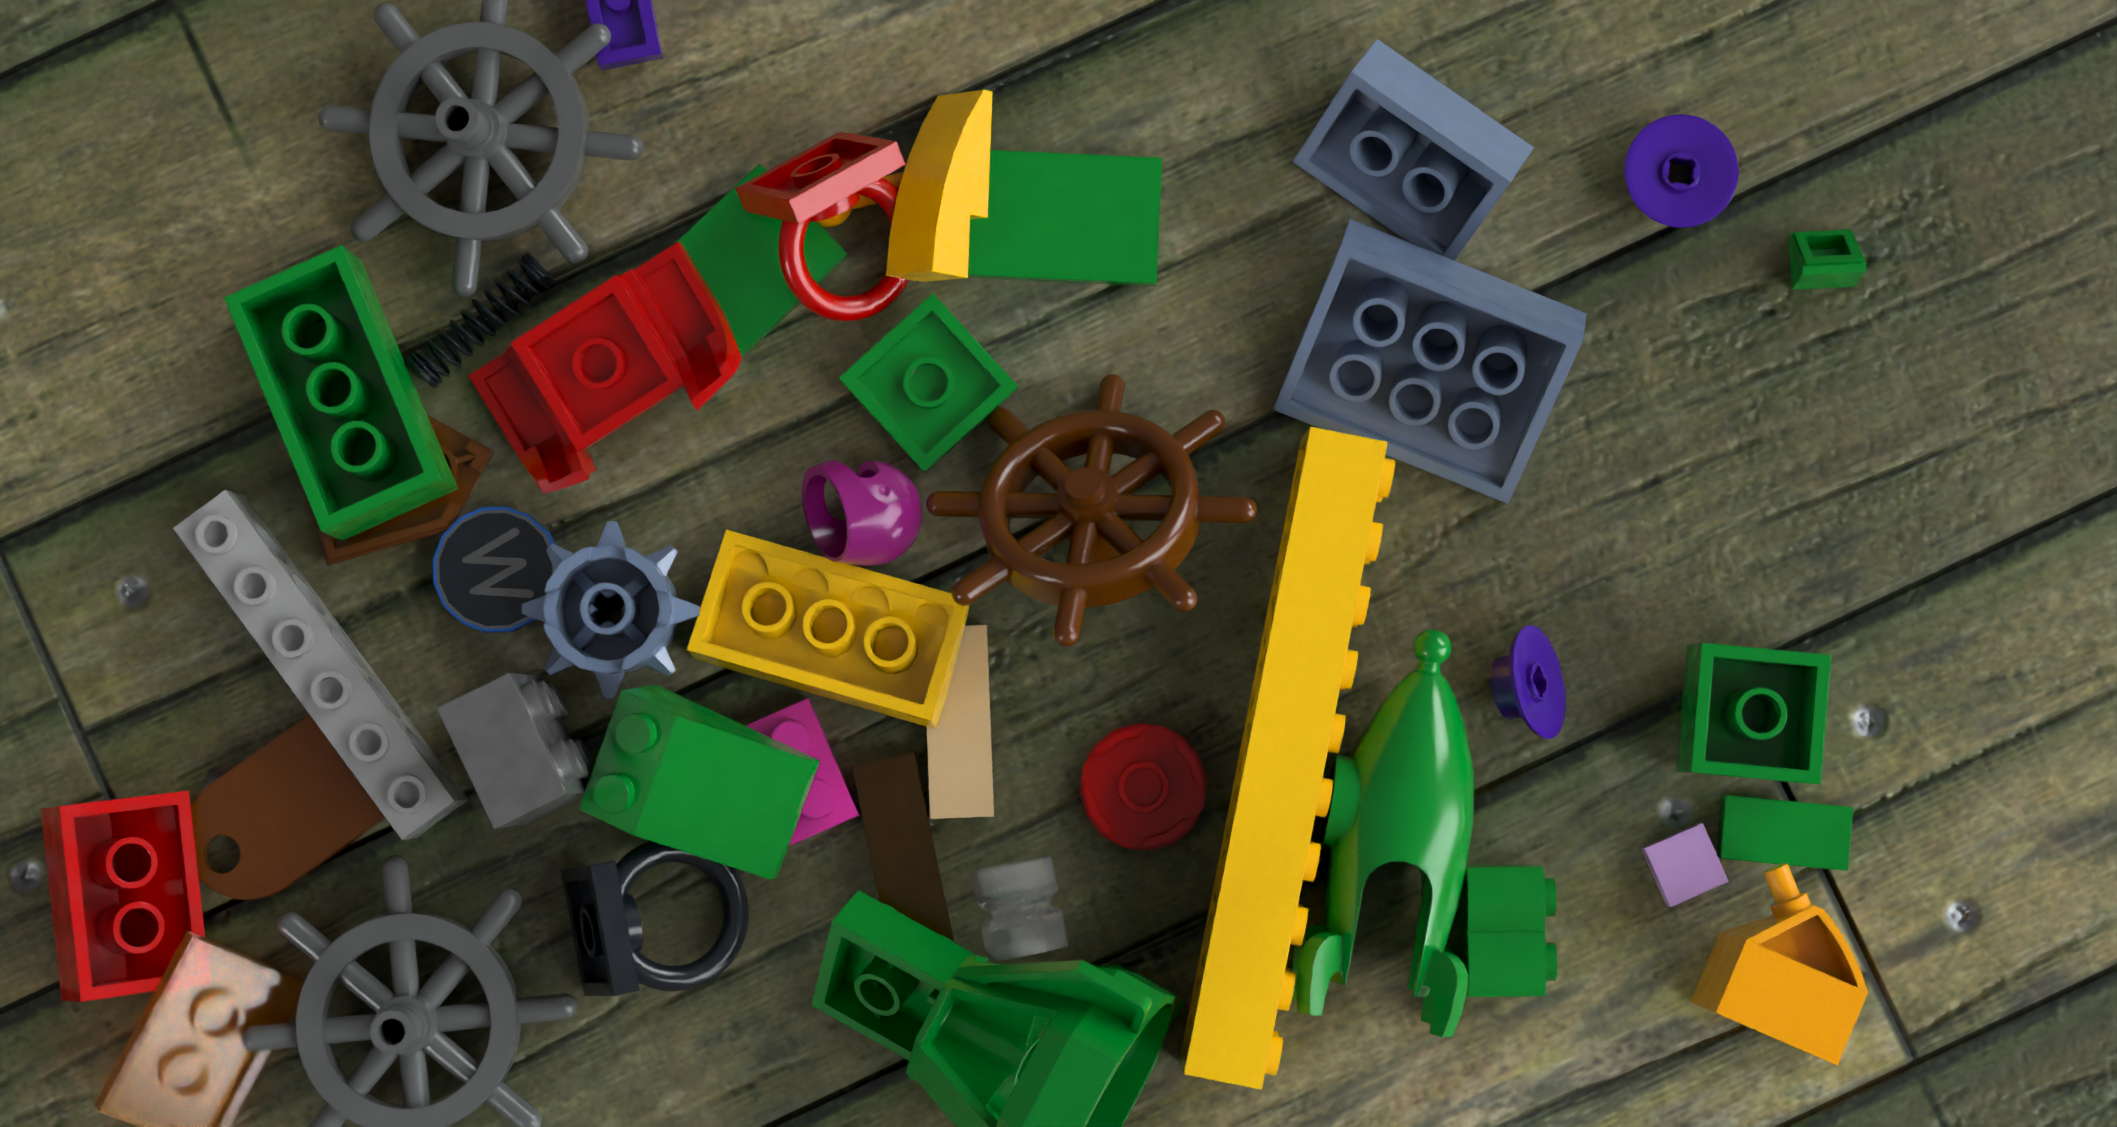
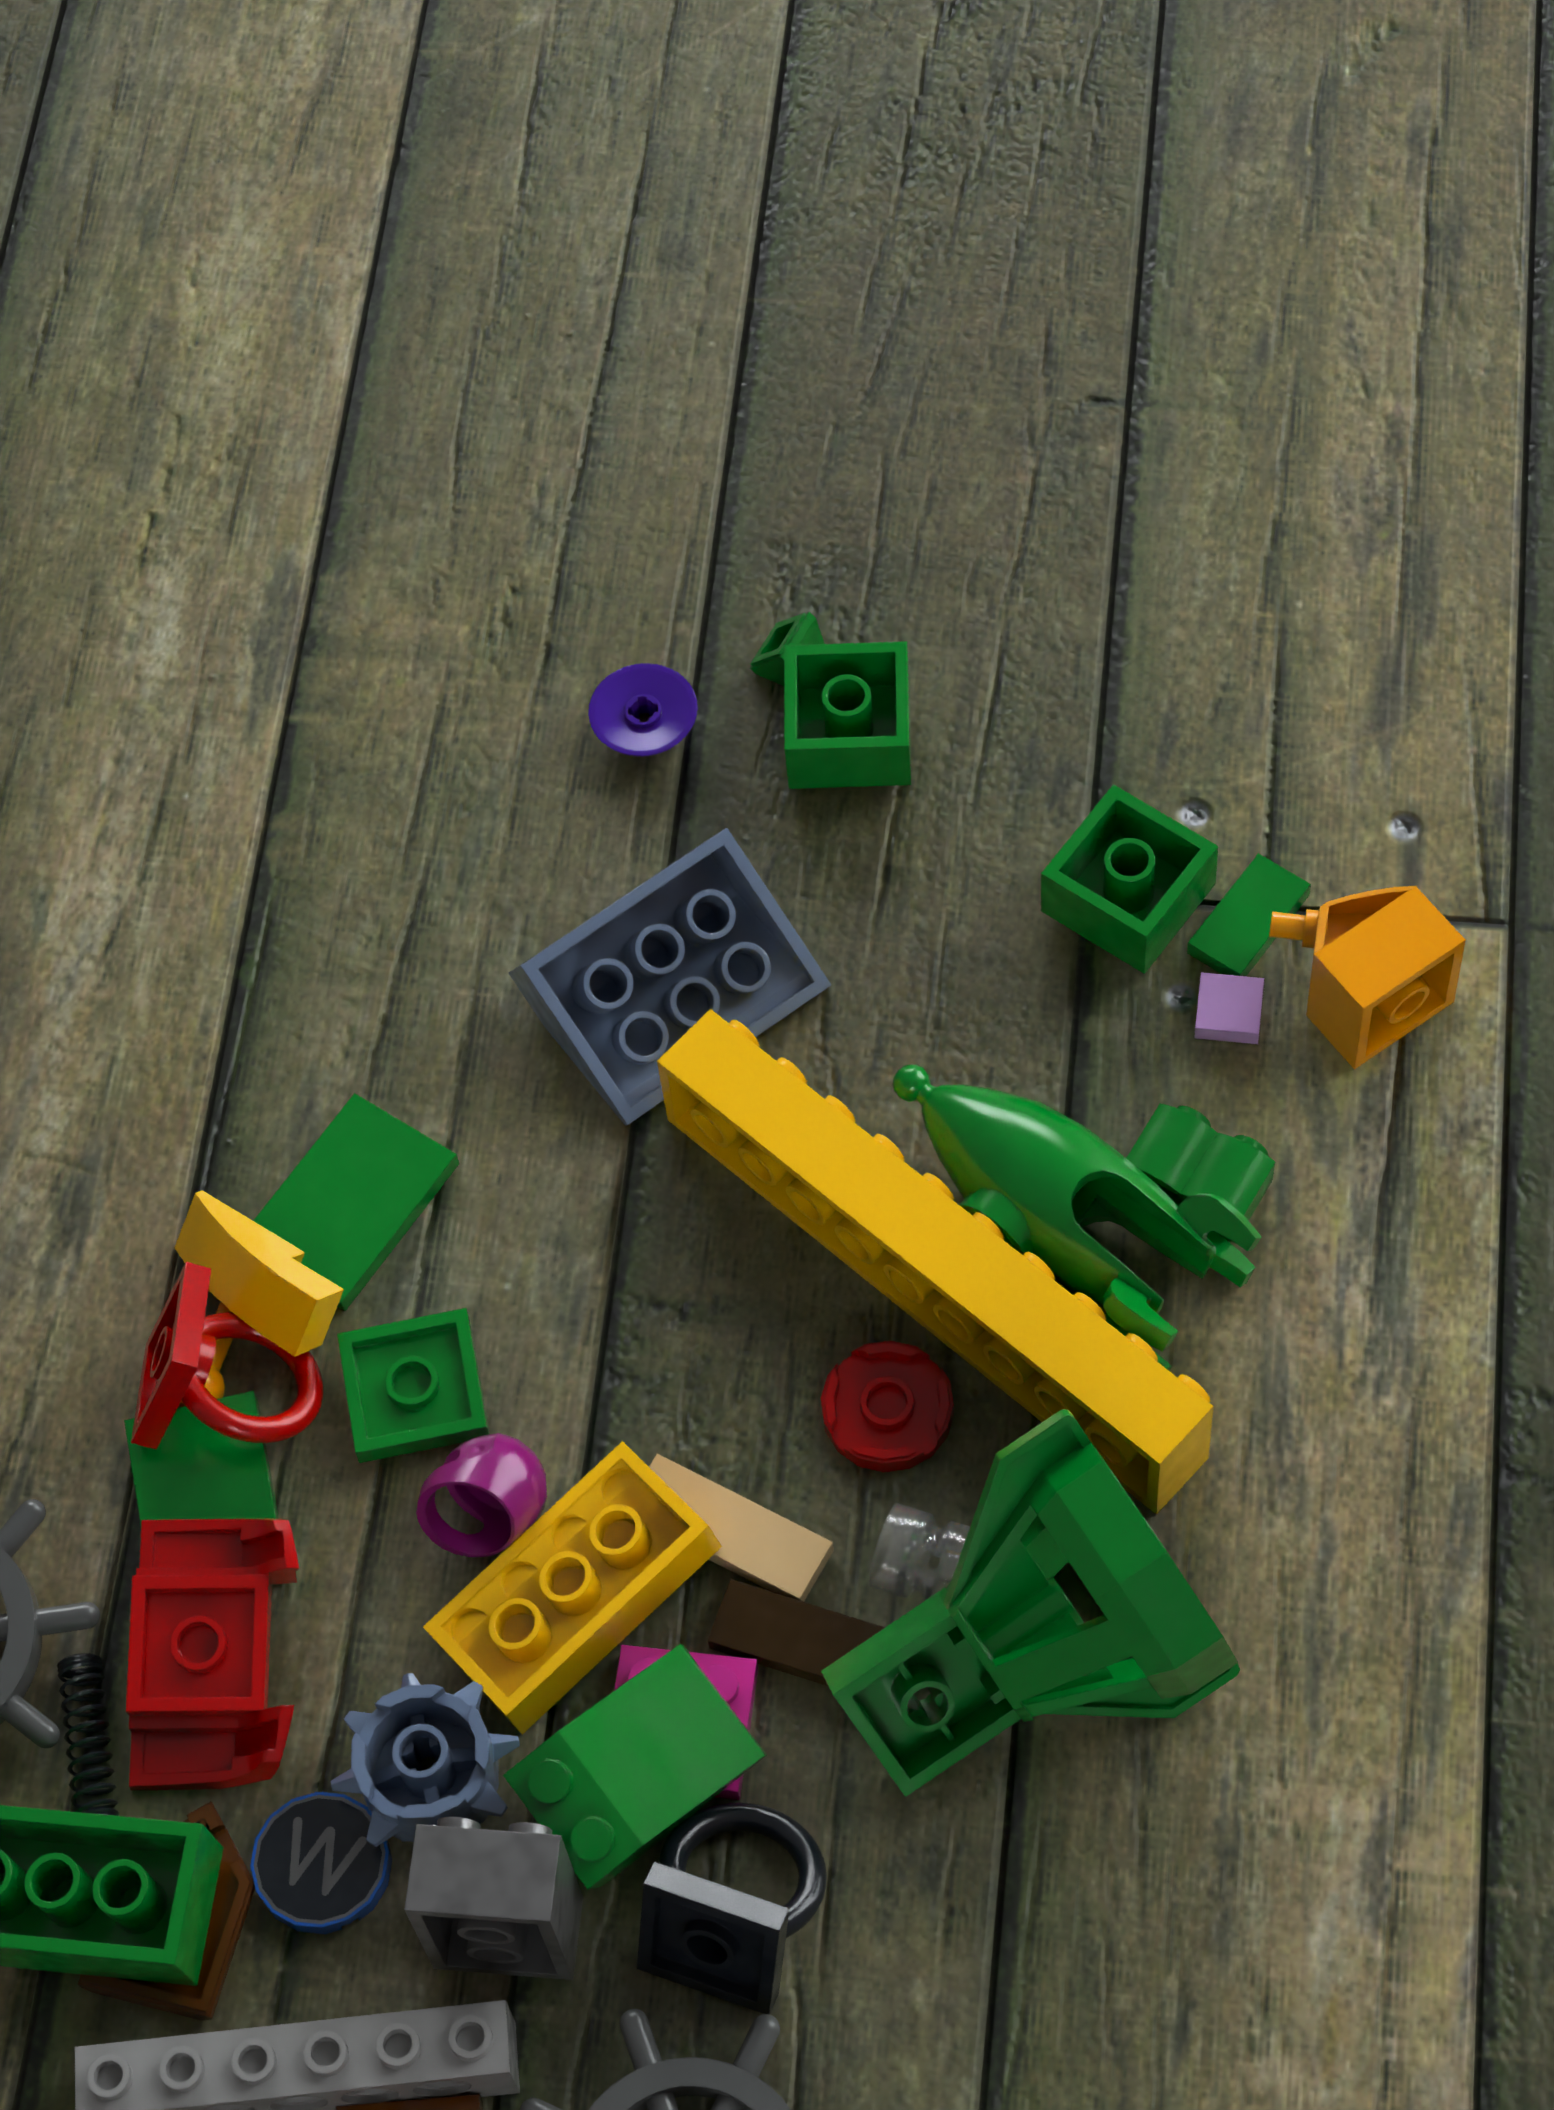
camera: 50 degrees left, 25 degrees down
reddish brown piece [926,374,1257,647] -> none
sand blue slope [1293,39,1534,261] -> none
dark purple piece [1491,625,1566,739] -> none
none -> green brick [784,641,911,789]

